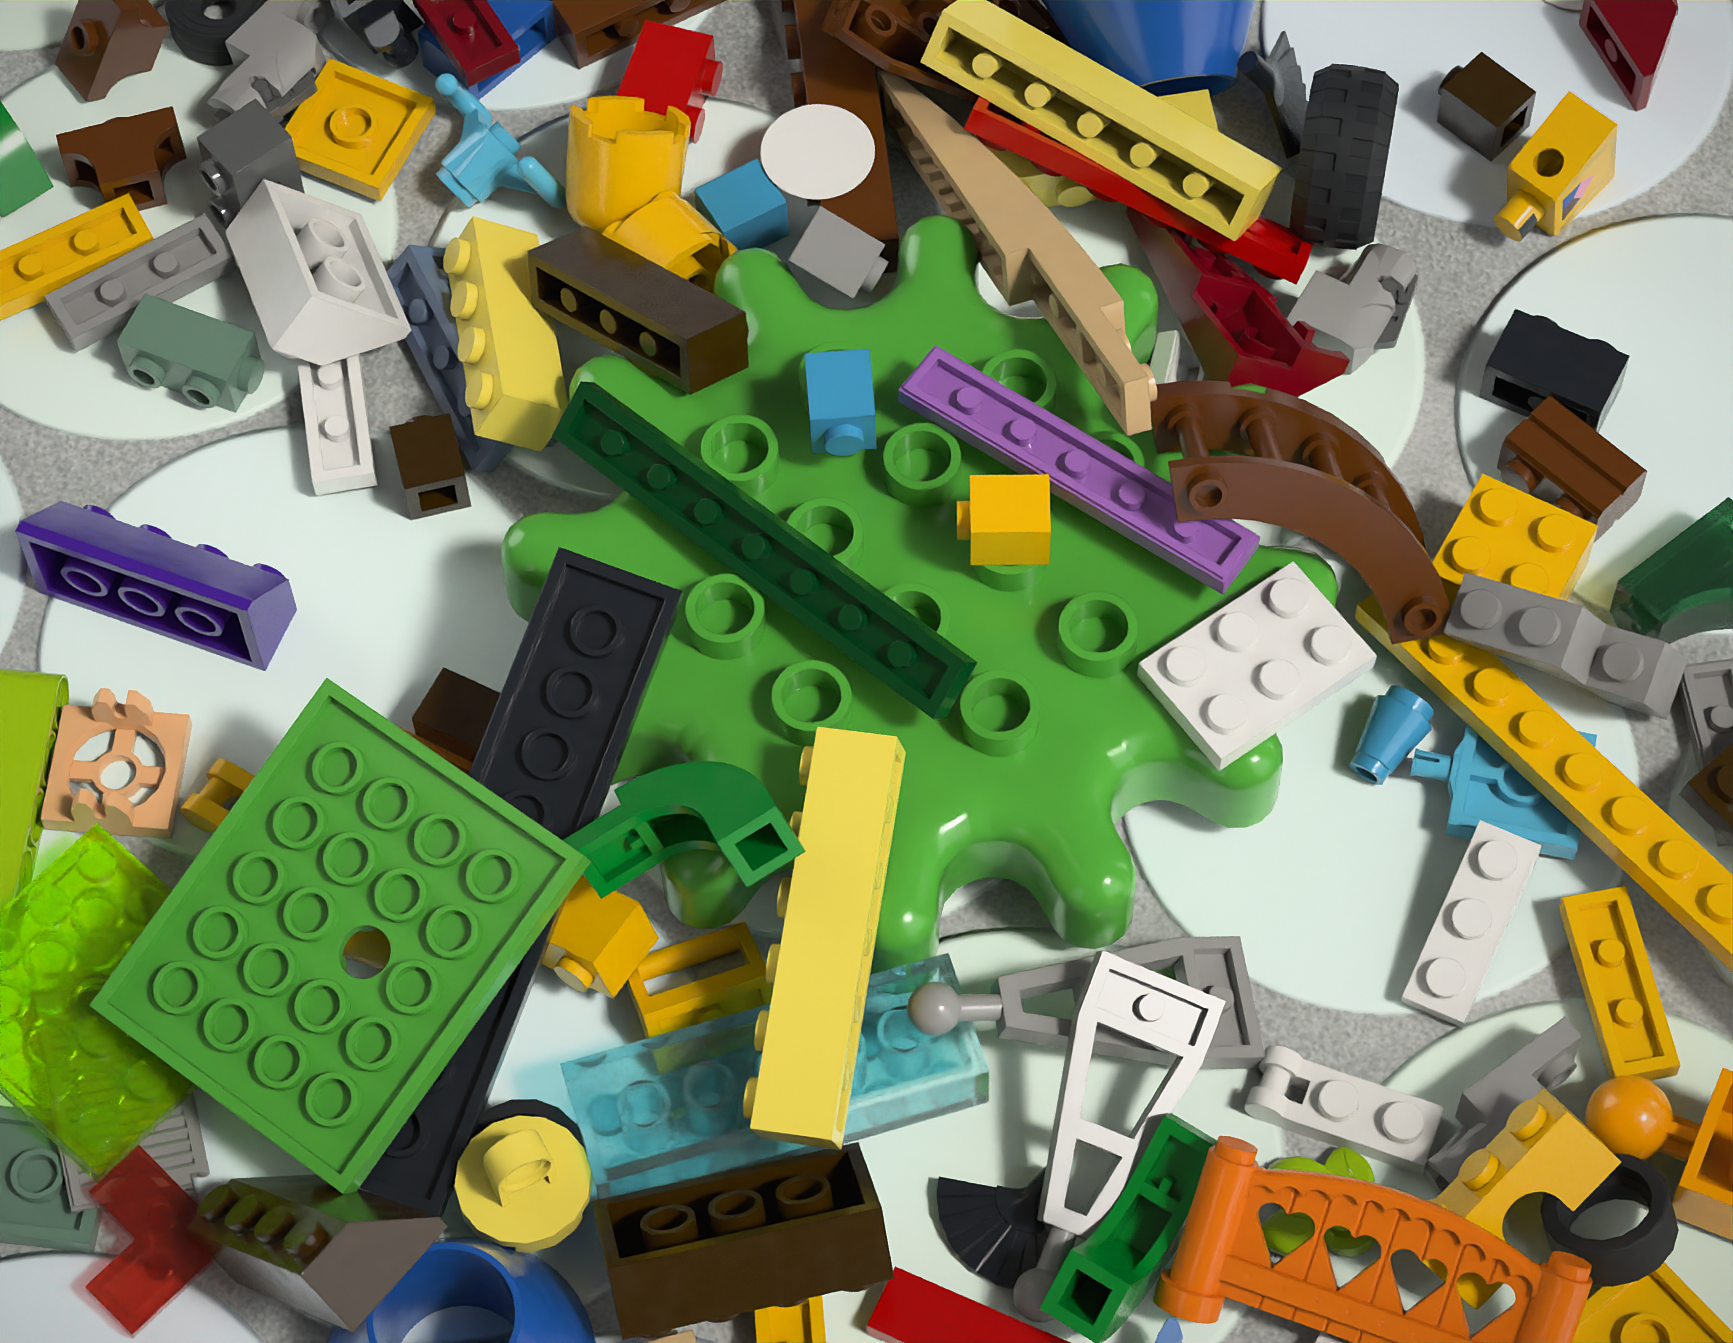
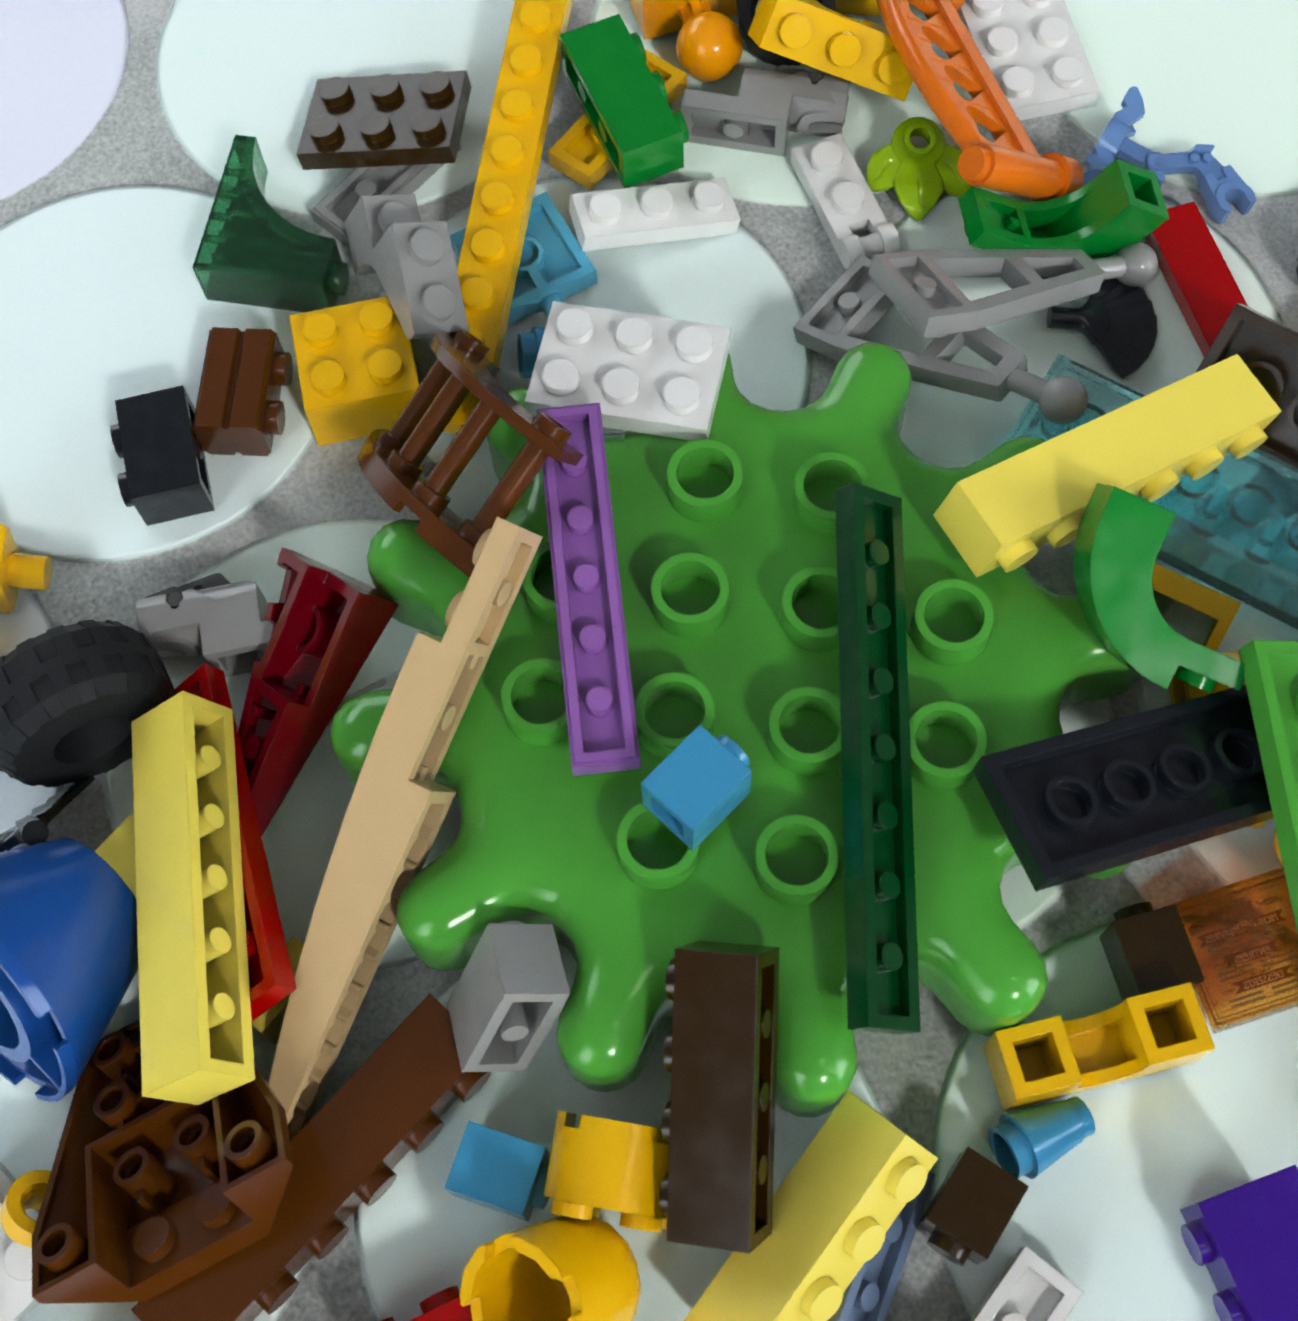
camera: 130 degrees left, 5 degrees up
white sticker [760,104,875,200] -> none
yellow brick [957,474,1051,565] -> none
none -> green brick [560,14,689,188]
none -> yellow arch [983,982,1215,1112]
none -> dark azure cone [988,1096,1095,1179]

